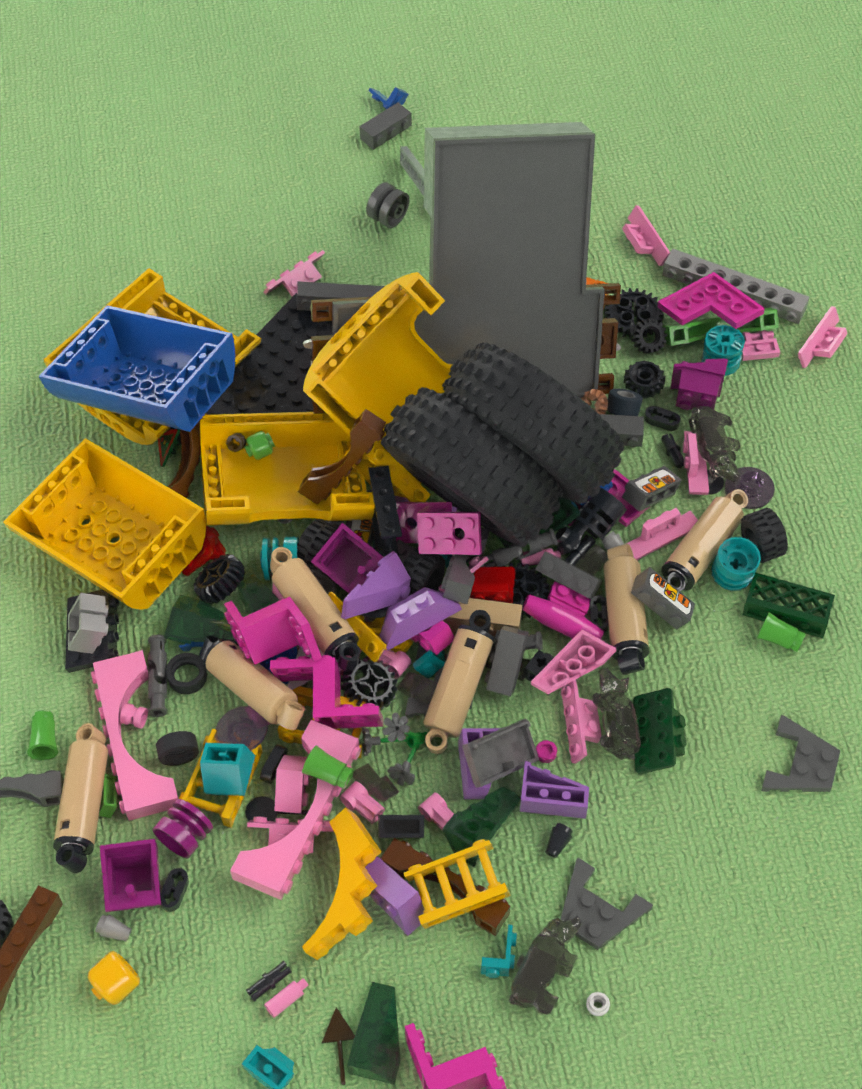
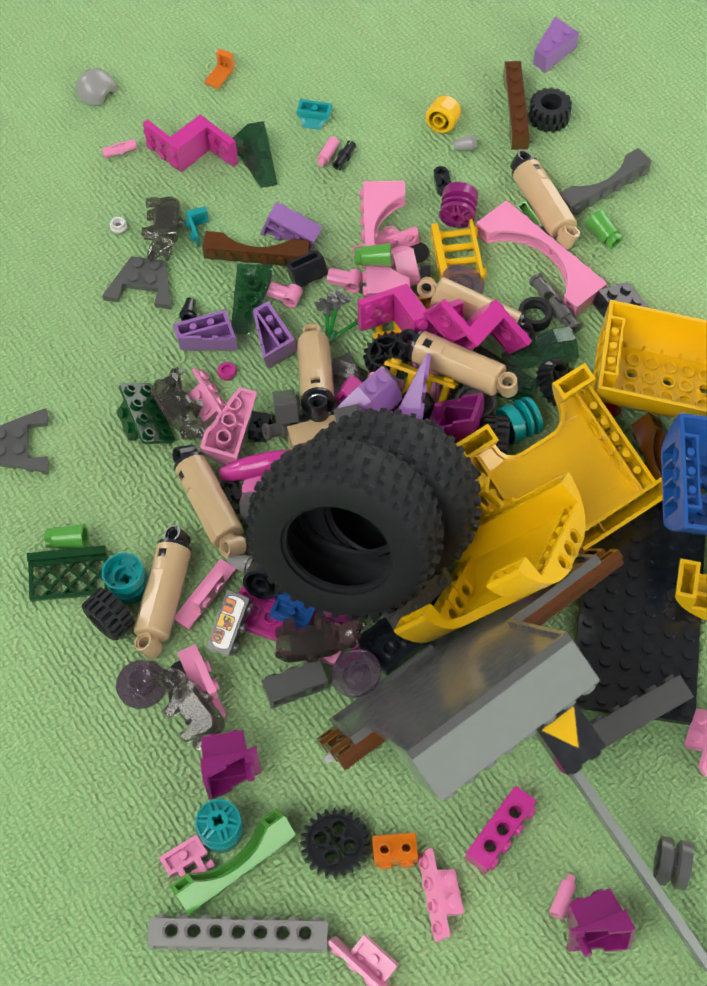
camera: 155 degrees right, 5 degrees up
light grey piece [68,593,108,654] -> none
magenta piece [100,839,161,912] -> none
bright pink wheel [120,703,148,729] -> none
black tyre [156,731,199,766] -> none
teal slope [200,743,255,796] -> none
dark brown bush [226,433,247,452] -> none
bright green head [244,431,275,460] -> none
reddish brown arch [298,409,386,505] -> none
yellow arch [302,807,381,960] -> none
dark brown piece [322,1007,357,1086] -> none
clear smoke slope [352,763,399,802] -> none
yellow fence [404,839,511,929] -> none
flat silver container [462,719,539,788] -> none
nougat gear [581,389,608,414] -> none
black wheel [607,388,643,416] -> none
black gear [623,361,666,399] -> none
black tyre [631,319,668,353] -> none
dark grey brick [631,567,695,630] -> none
black beam [644,406,681,431] -> none
dark pink plate [657,272,765,329] -> none
black axle [661,433,684,468] -> none
bright pink bracket [798,306,848,368] -> none

